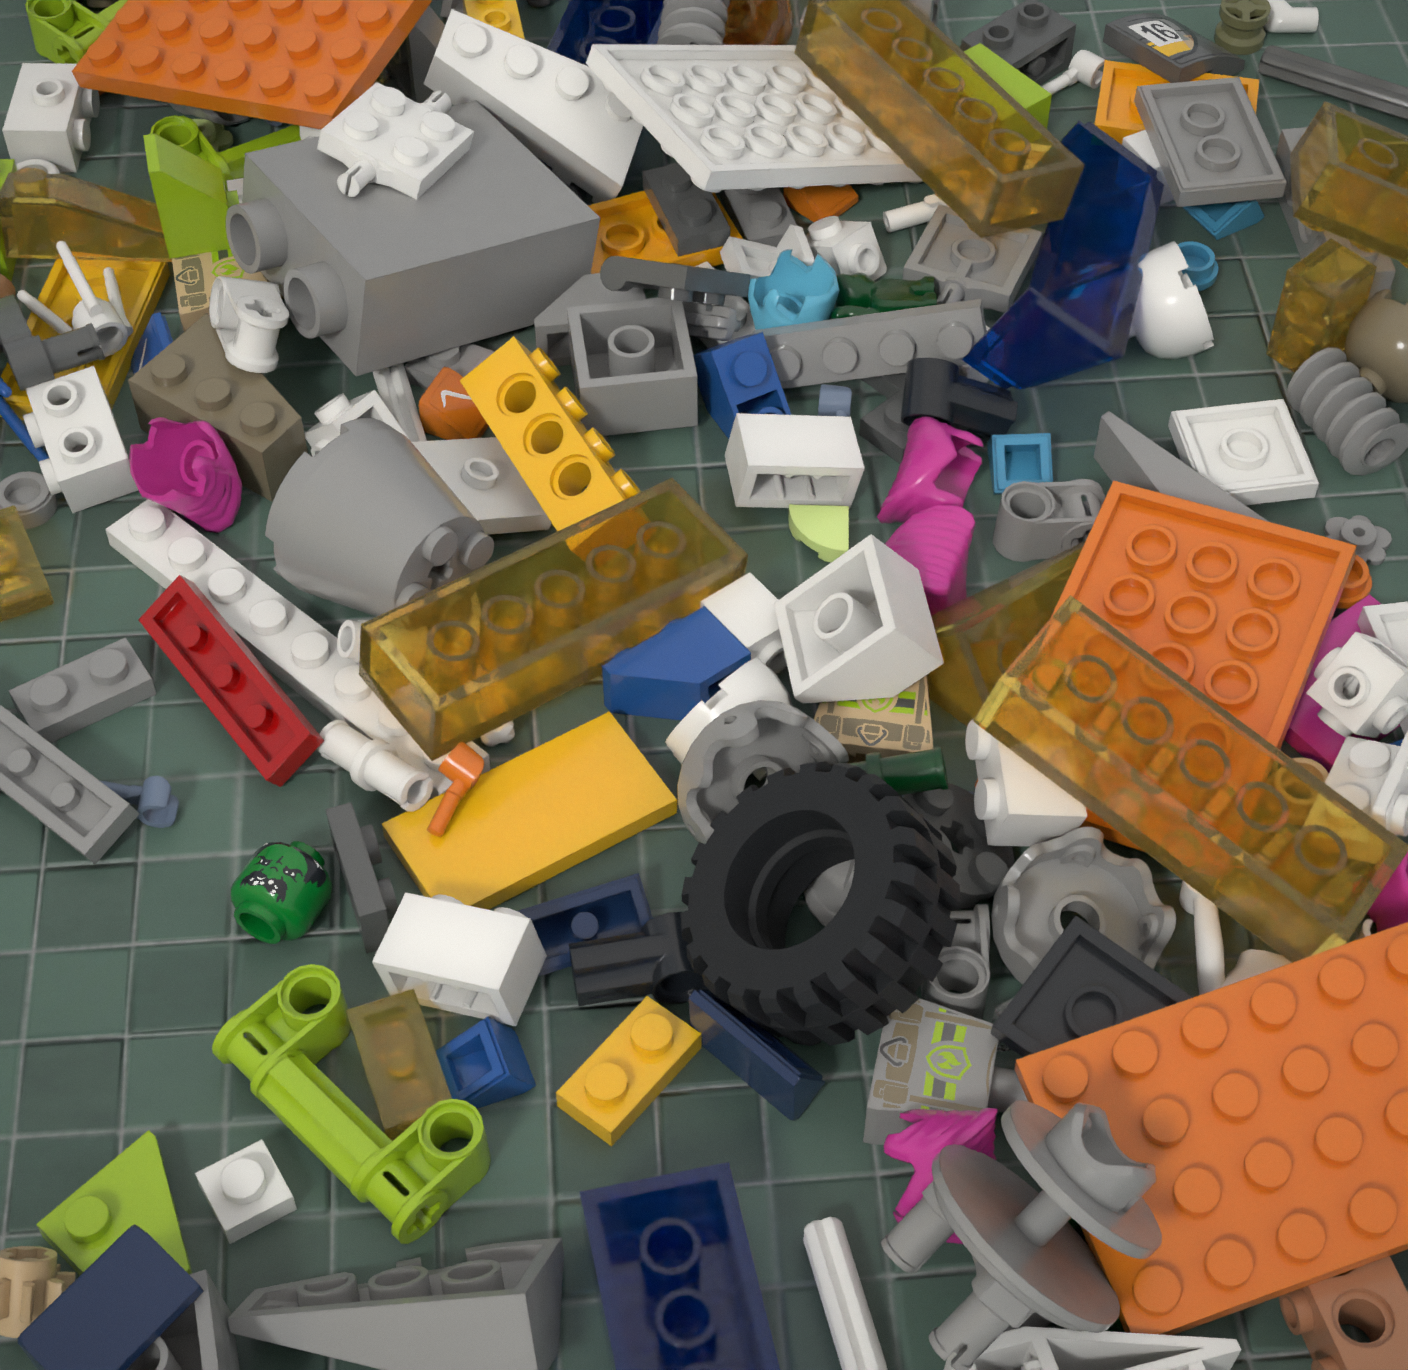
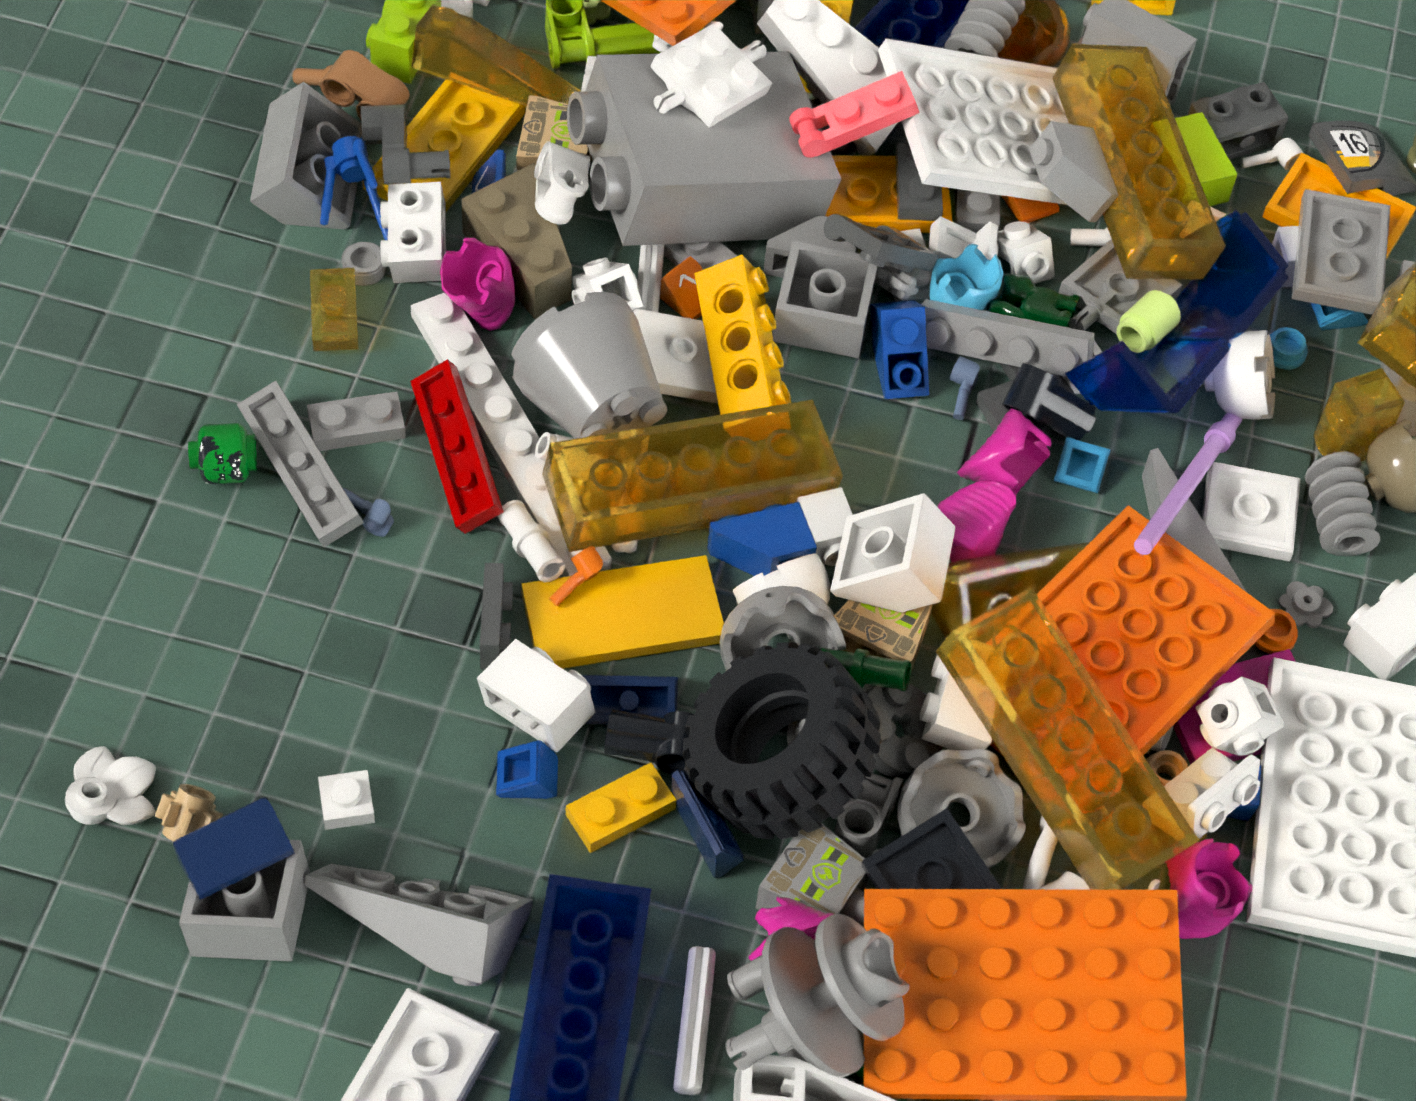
camera: 15 degrees right, 5 degrees up
white plant [17,241,133,357] -> none
lime wing [36,1130,192,1275] -> none
lime slope [143,134,240,259] -> none
lime piece [212,964,491,1244] -> none
green head [231,841,333,944] -> none
clear yellow plate [346,989,452,1141] -> none
white brick [725,413,864,509] -> none
yellowish green tile [788,504,849,563] -> none
light grey piece [993,479,1105,562] -> none
none -> coral plate [789,71,920,158]
none -> light grey slope [1029,121,1119,223]
none -> yellowish green brick [1116,290,1181,353]
none -> lavender bar [1134,413,1243,555]

